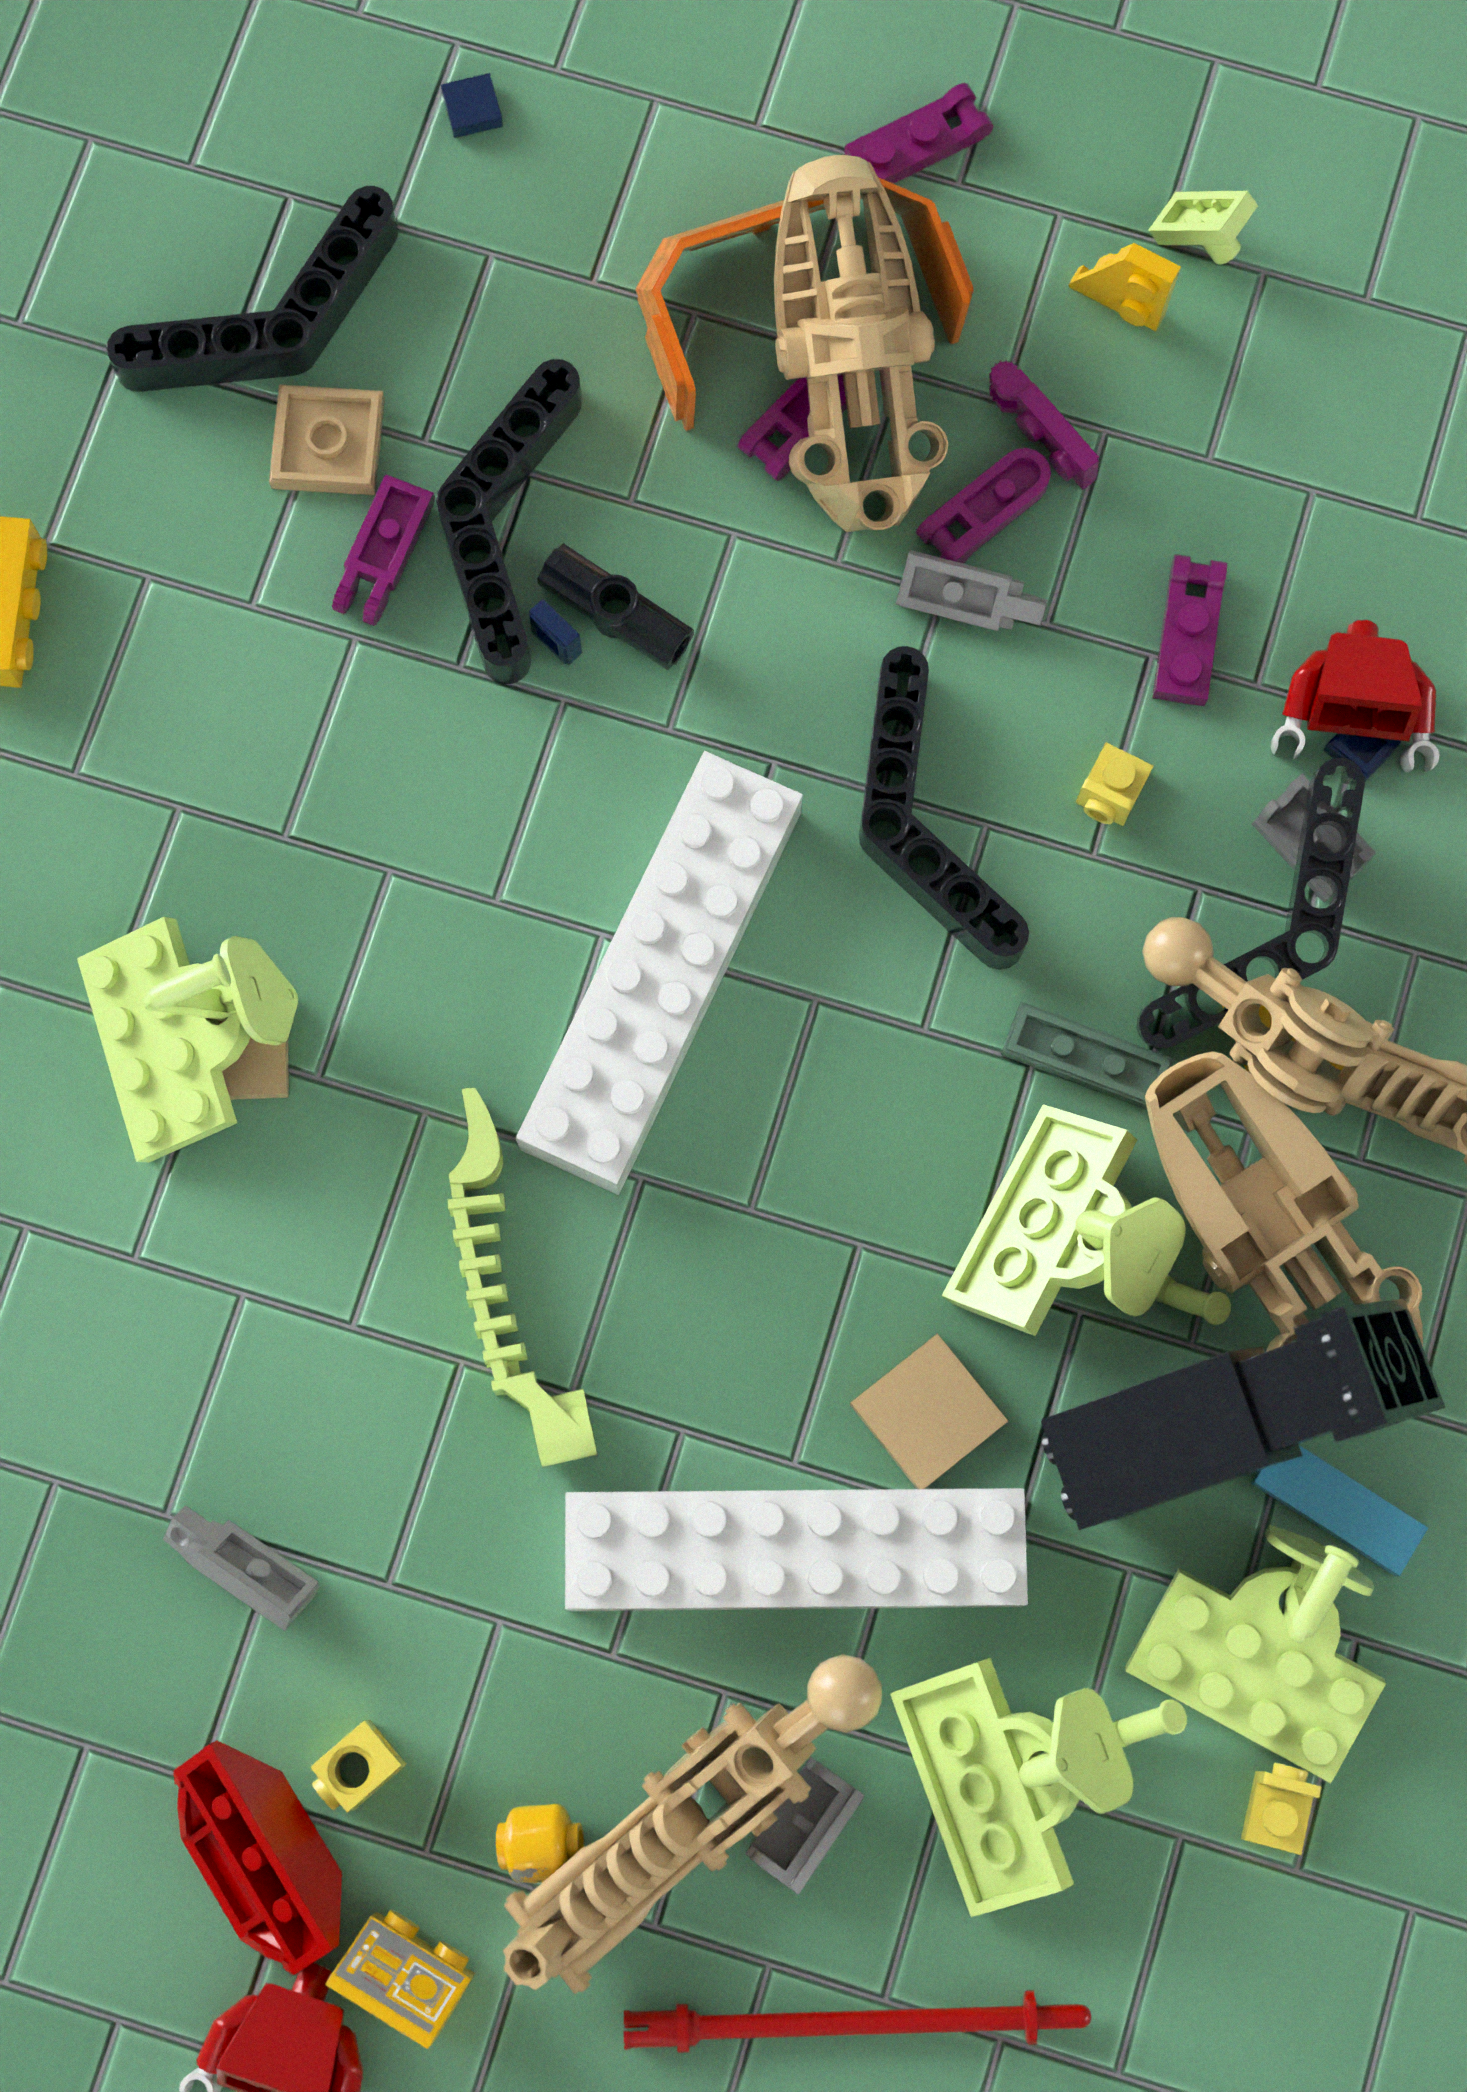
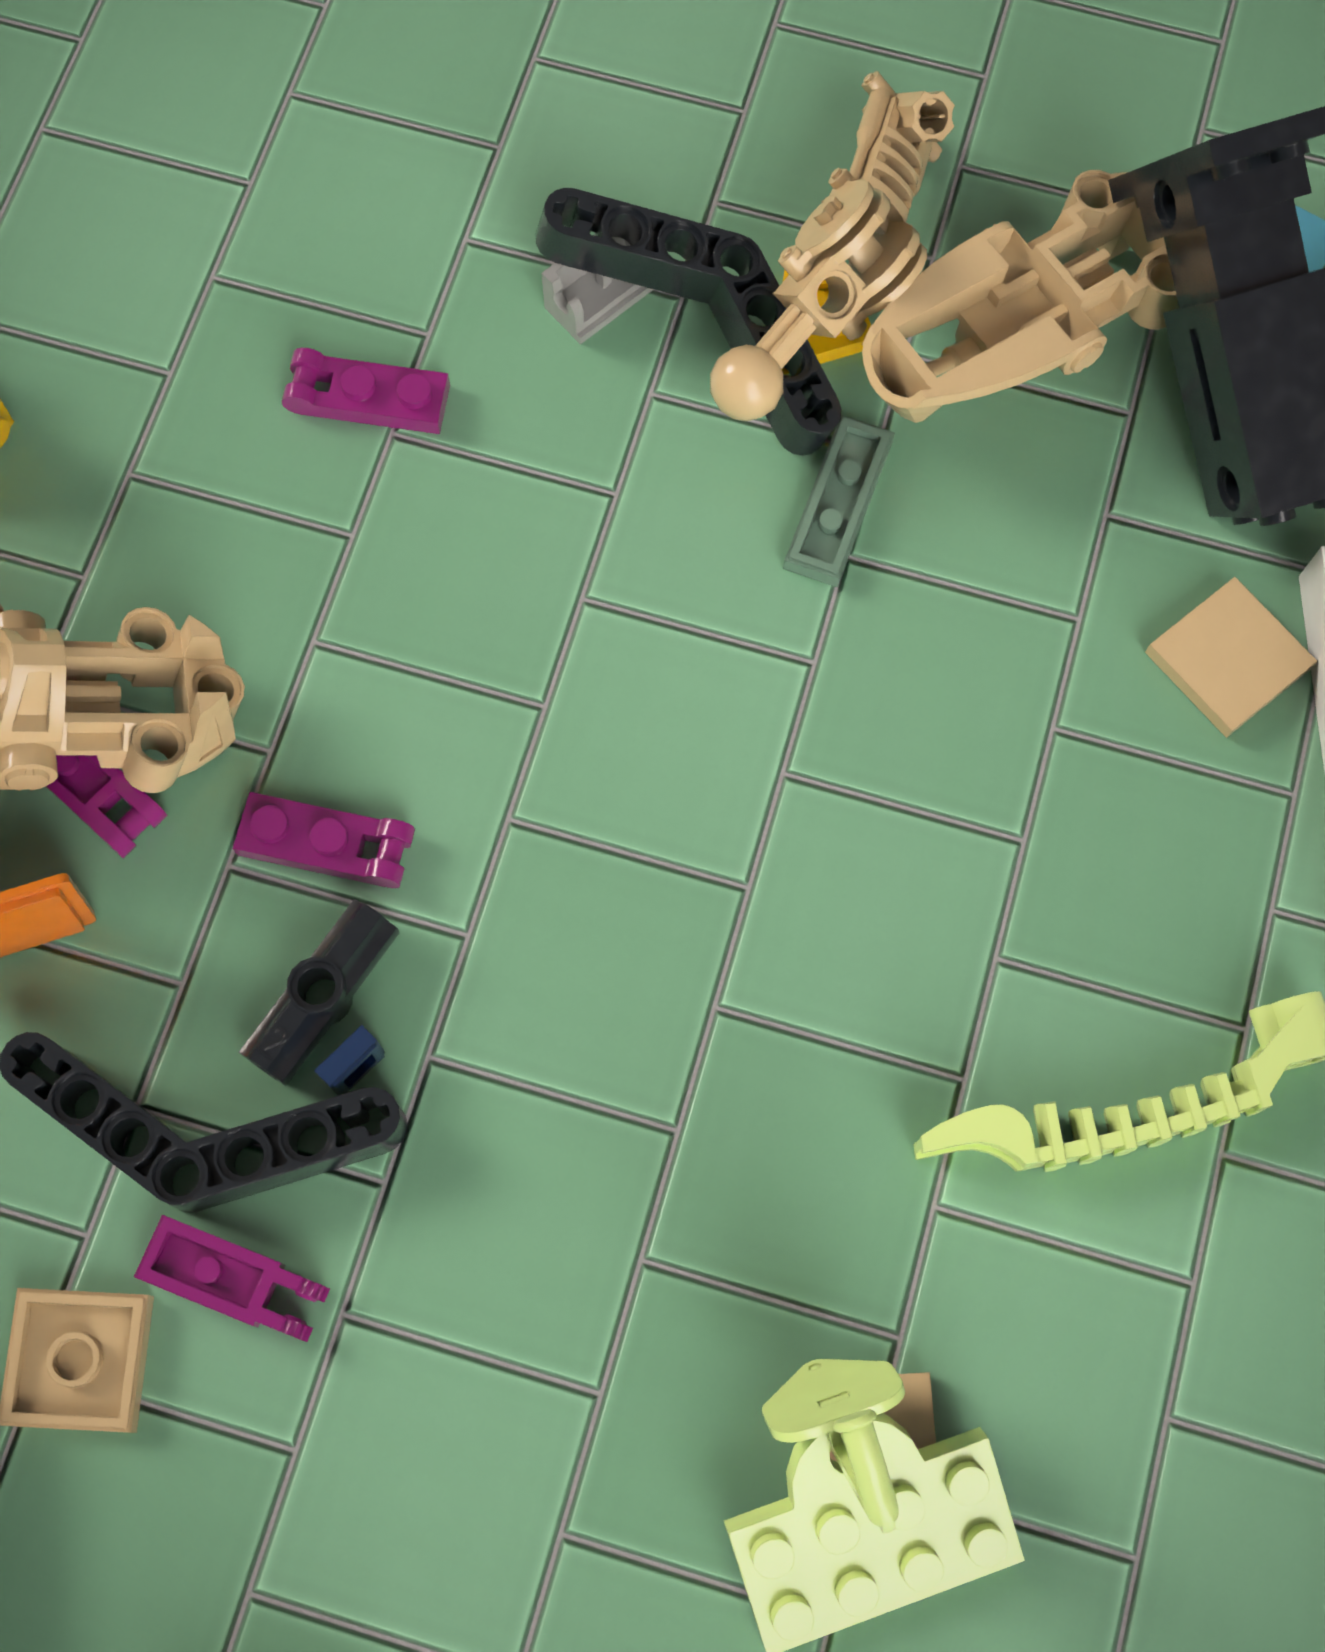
camera: 90 degrees left, 5 degrees down
white brick [516,751,803,1195] -> none
black beam [859,646,1029,970] -> none
light grey hinge [896,550,1048,631] -> none
magenta plate [916,448,1051,564] -> none
yellowish green plate [942,1105,1231,1336] -> none
magenta hinge [989,360,1099,490] -> none
light yellow bracket [1075,742,1154,826] -> none
red torso [1271,620,1440,773] -> none
dark blue tile [1323,733,1402,782] -> none
none -> magenta plate [232,792,415,888]

